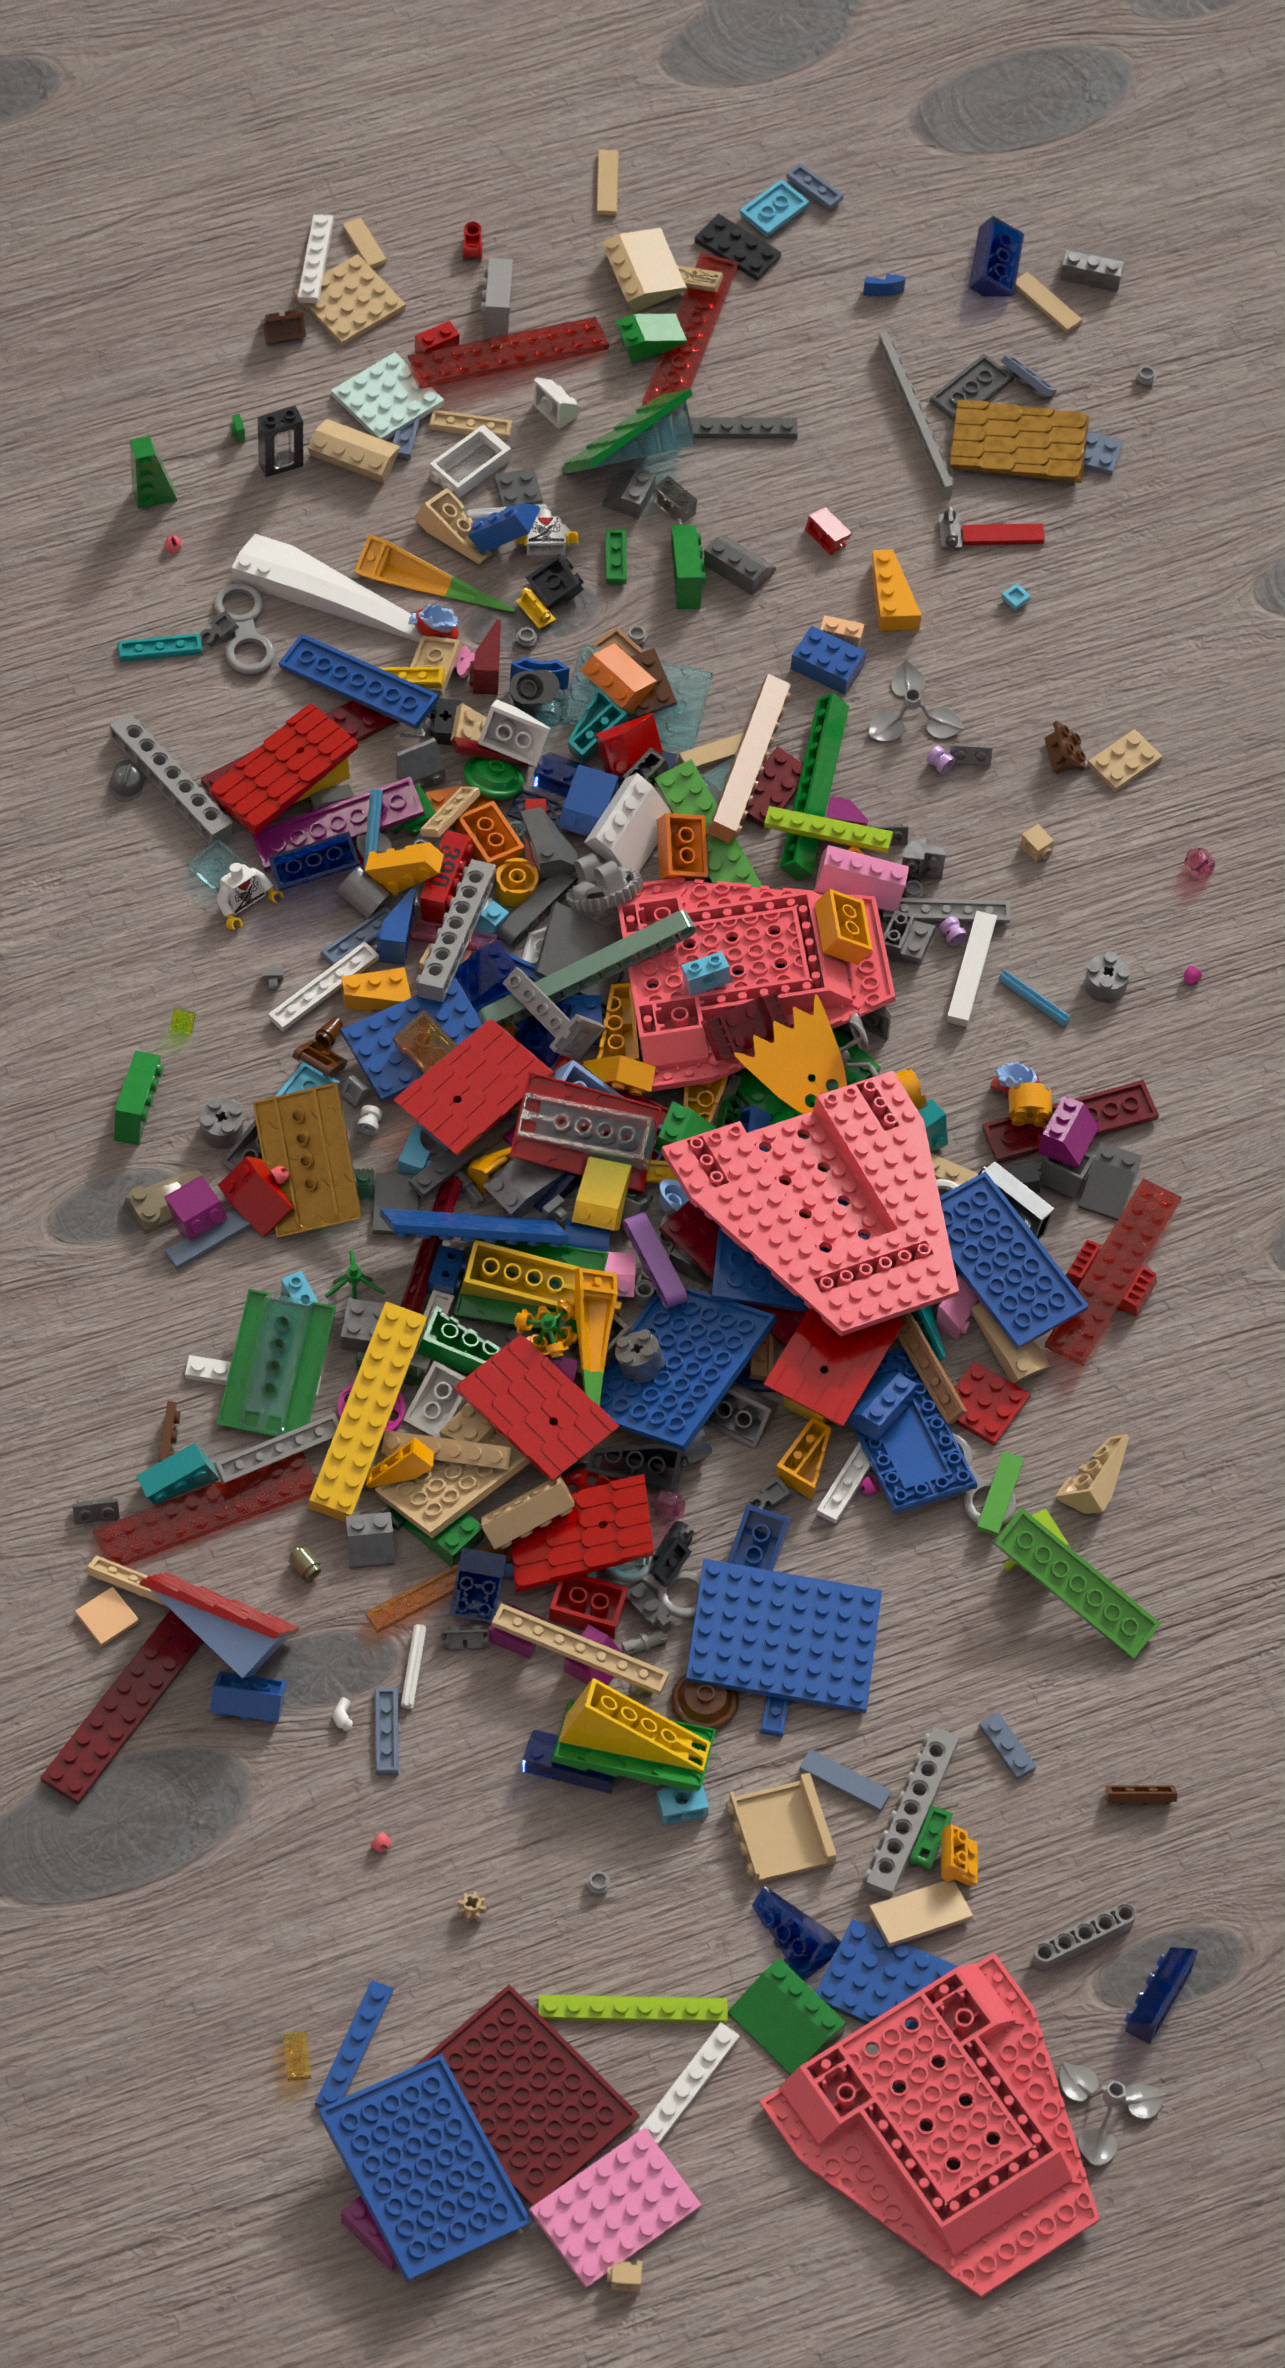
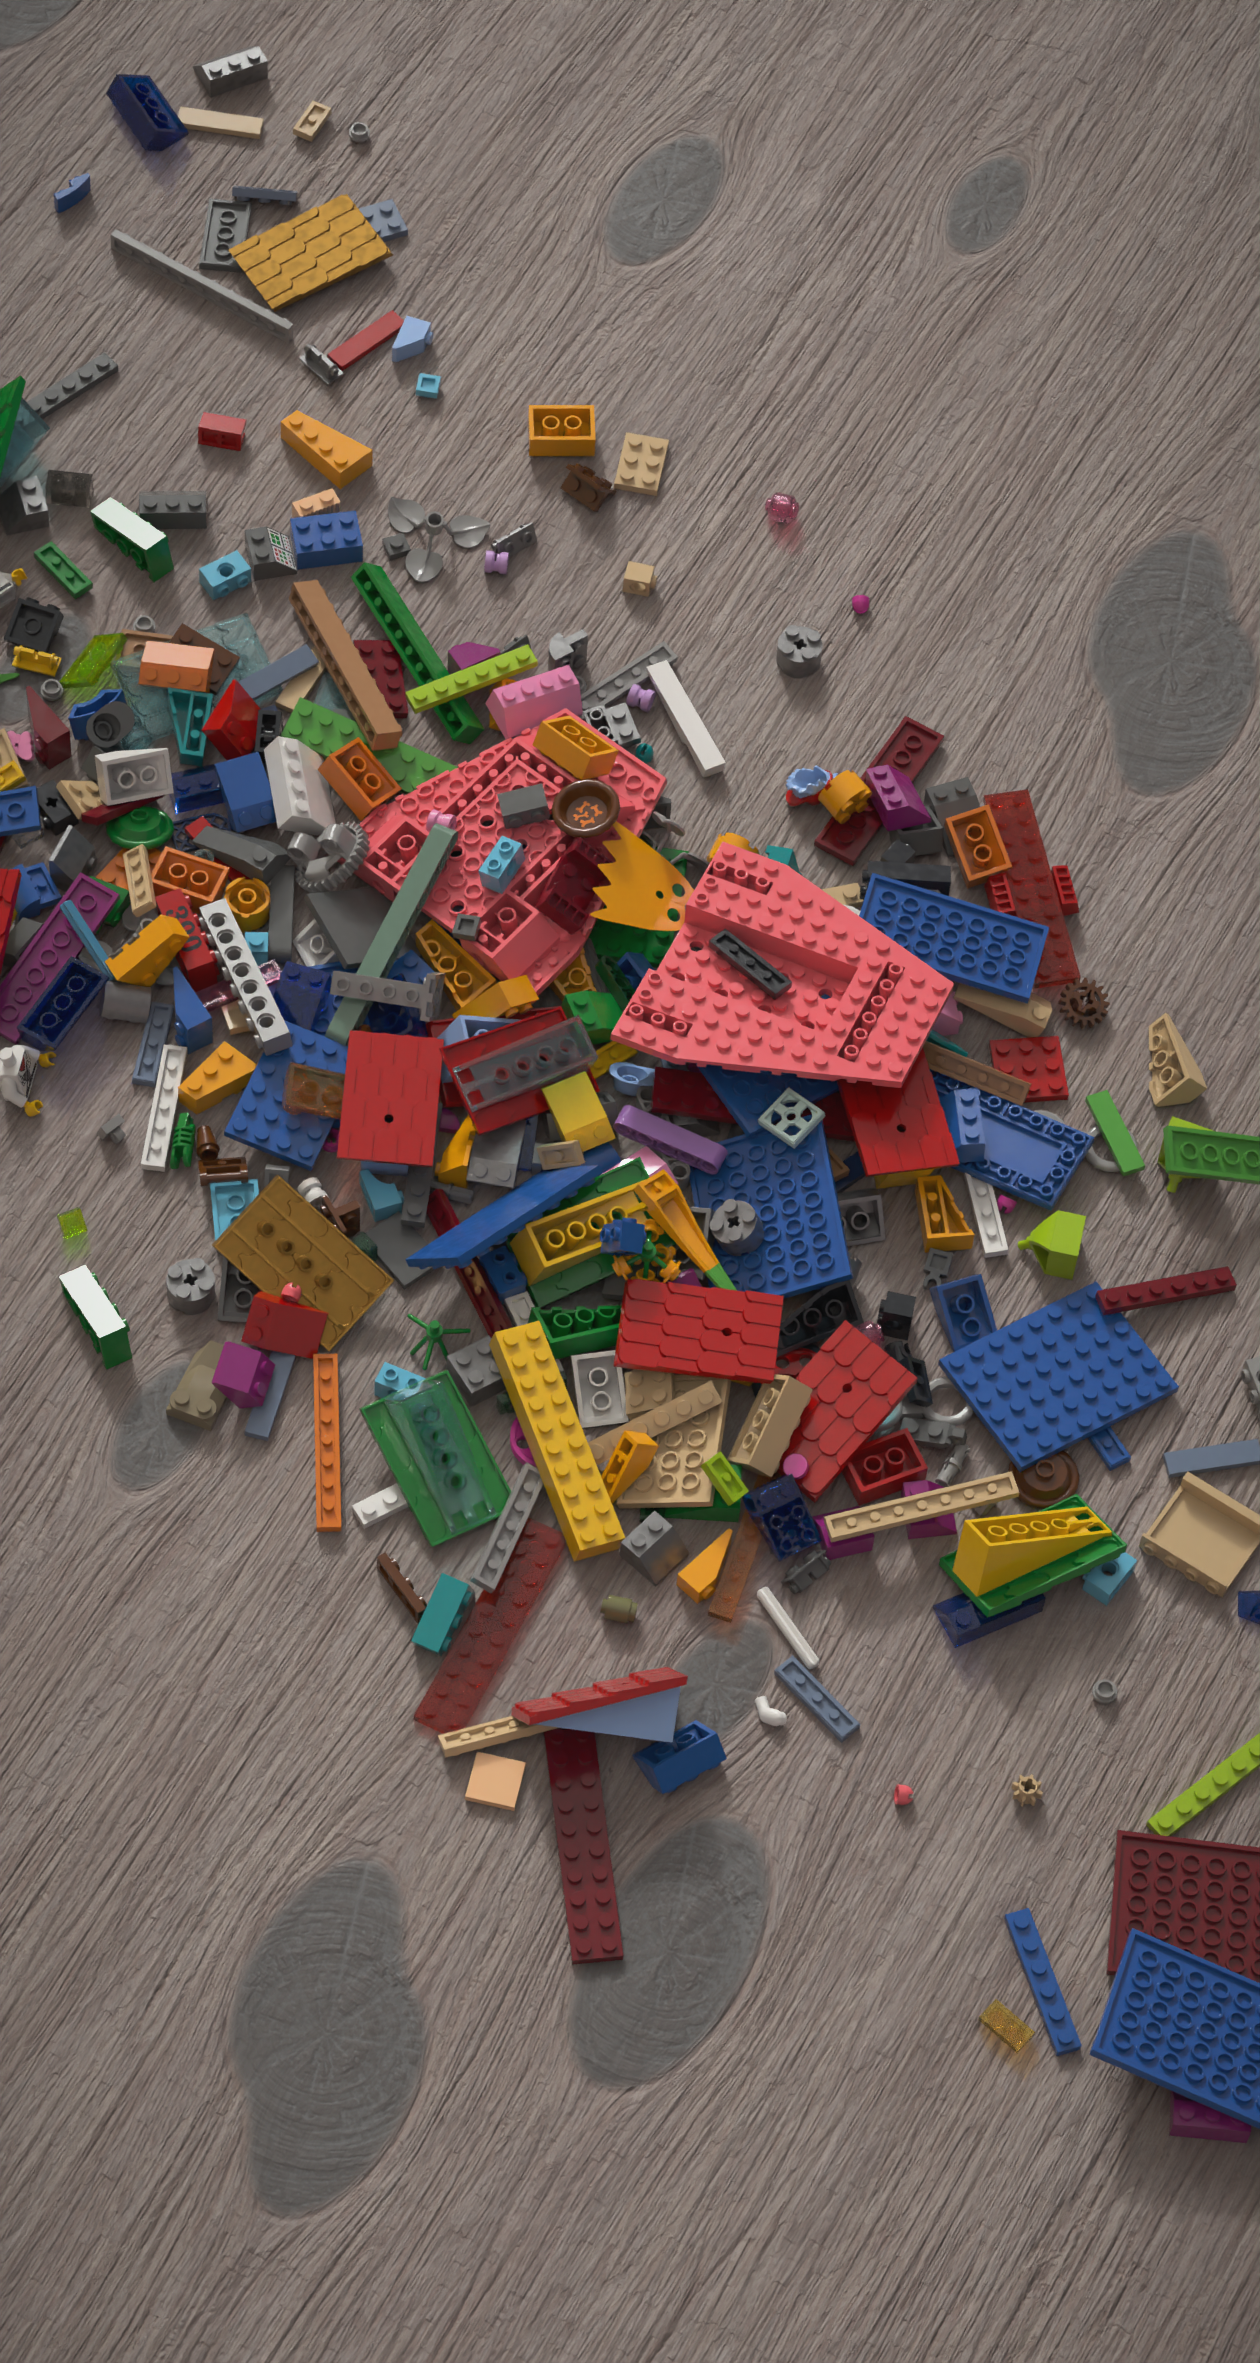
camera: 40 degrees left, 0 degrees up
dark grey hinge [72,1497,120,1524] -> none
dark azure axle [999,971,1070,1026] -> none
none -> blue brick [12,862,62,922]
none -> clear neon green plate [59,633,128,689]
none -> green hinge [170,1112,196,1169]
none -> medium azure brick [199,550,251,600]
none -> sand blue tile [239,644,319,700]
none -> dark grey slope [245,526,297,581]
none -> tan plate [293,101,331,142]
none -> orange plate [313,1354,341,1532]
none -> reddish brown bracket [320,1195,360,1238]
none -> dark grey plate [382,533,411,561]
none -> light blue slope [392,316,434,362]
none -> bright pink wheel [426,809,457,832]
none -> dark grey plate [452,913,482,941]
none -> dark grey brick [497,783,551,829]
none -> light orange brick [528,405,596,456]
none -> tan plate [536,1140,585,1170]
none -> reddish brown piece [551,779,620,838]
none -> blue brick [600,1218,646,1256]
none -> teal hinge [635,743,654,763]
none -> light orange slope [676,1528,733,1604]
none -> lime plate [700,1451,749,1506]
none -> black plate [709,928,792,1000]
none -> light aqua piece [758,1087,825,1149]
none -> dark pink tile [783,1454,809,1480]
none -> black brick [876,1291,916,1341]
none -> orange slope [944,804,1012,889]
none -> lime piece [1018,1210,1086,1280]
none -> reddish brown gear [1058,978,1110,1029]
none -> dark red plate [1095,1266,1237,1315]

